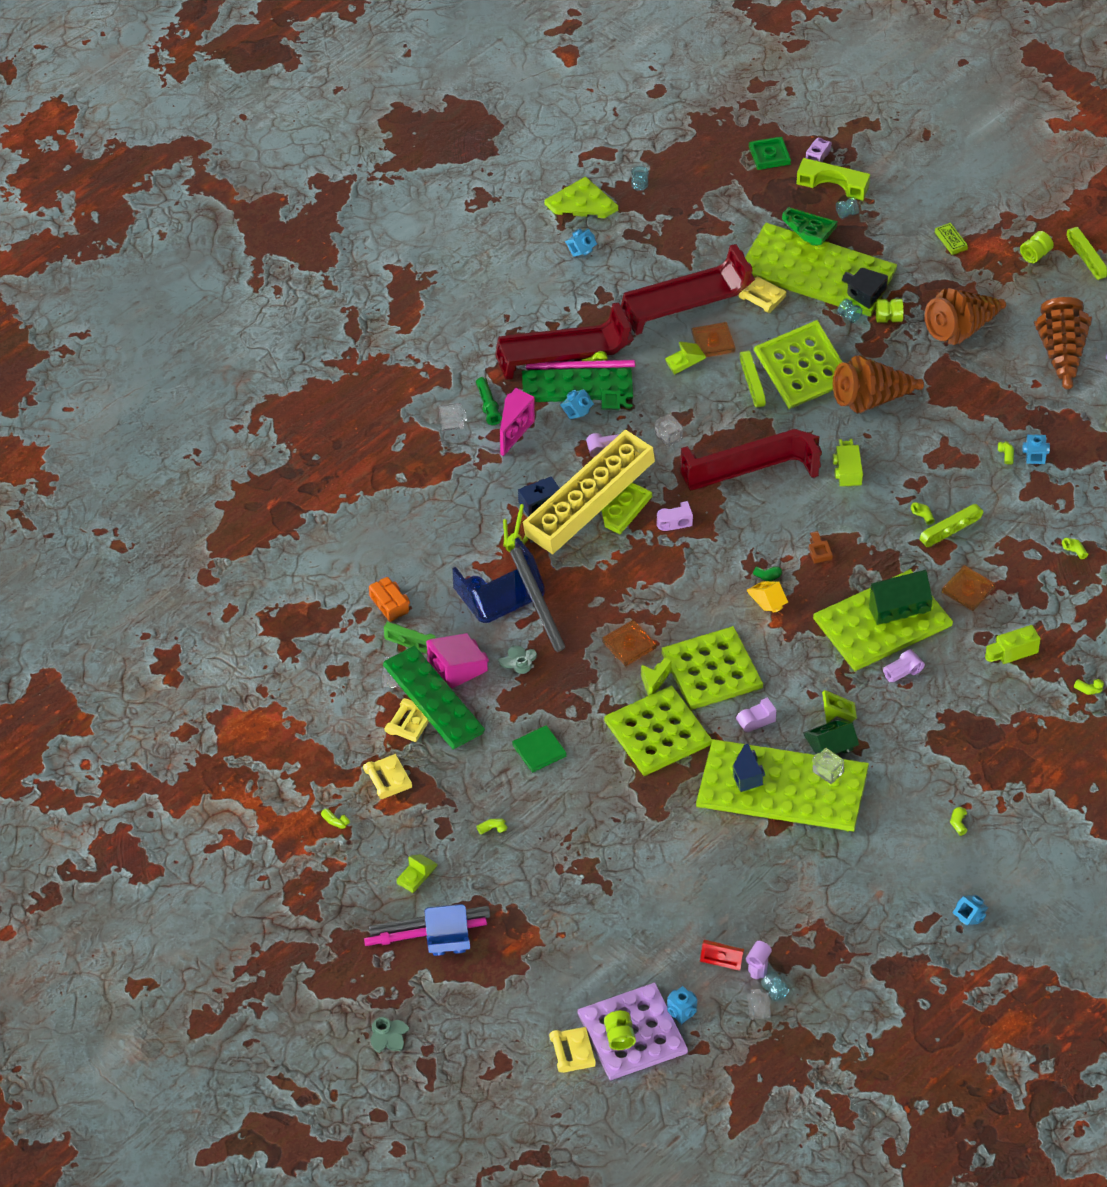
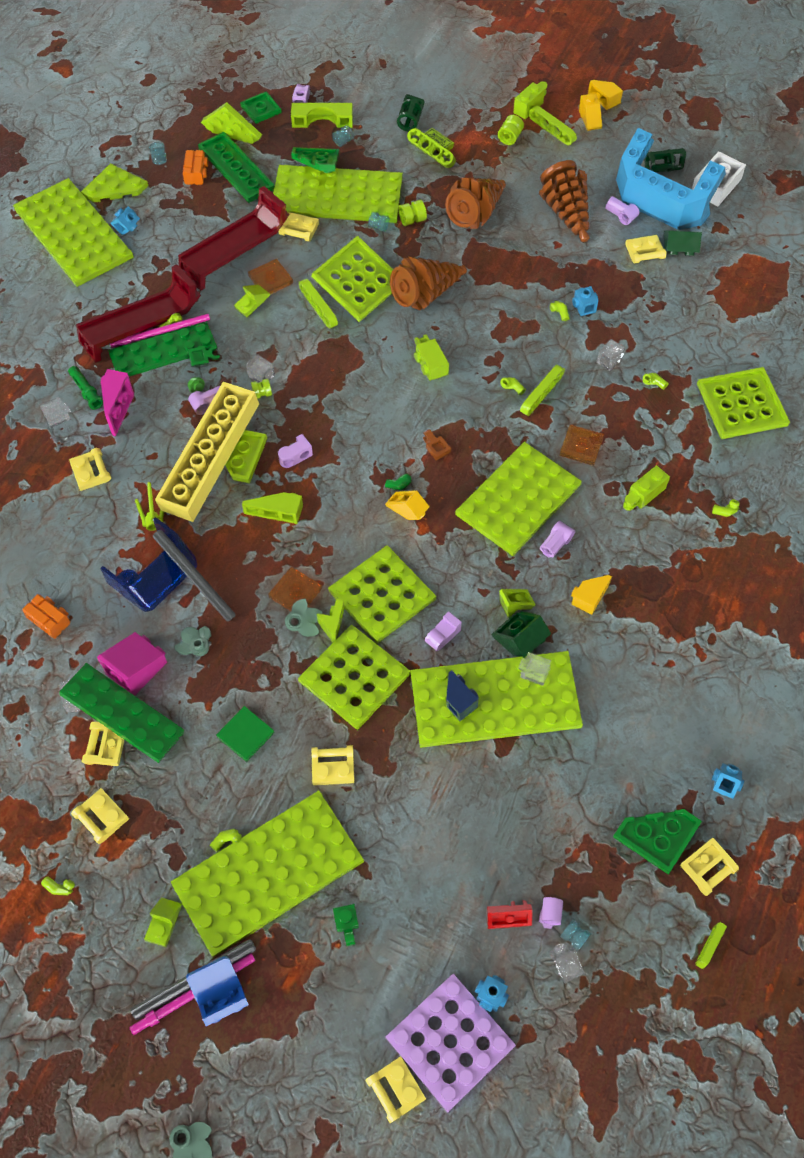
camera: 20 degrees left, 10 degrees up
bright green plate [384,622,436,654] -> none
dark blue brick [518,476,560,517] -> none
dark azure brick [560,389,594,419] -> none
lime wheel [604,1010,636,1050] -> none
dark red panel [680,429,822,491] -> none
black torso [842,268,888,309] -> none
dark green slope [869,569,933,625] -> none
lime arm [950,807,968,836] -> none
none -> lime plate [13,178,134,287]
none -> light yellow plate [69,448,111,491]
none -> lime plate [170,791,364,958]
none -> orange brick [183,150,208,185]
none -> bright green plate [188,377,205,393]
none -> green plate [198,132,275,203]
none -> lime plate [201,102,262,144]
none -> lime slope [242,492,303,524]
none -> lime wheel [251,379,272,399]
none -> sand green plate [285,599,322,637]
none -> light yellow plate [311,745,354,785]
none -> green plate [333,904,359,947]
none -> dark green piece [397,94,425,132]
none -> lime beam [407,128,456,168]
none -> lime brick [513,82,547,119]
none -> yellow slope [571,575,612,615]
none -> clear brick [597,339,625,371]
none -> green plate [613,809,702,874]
none -> light yellow plate [680,838,739,896]
none -> lime tile [696,922,727,969]

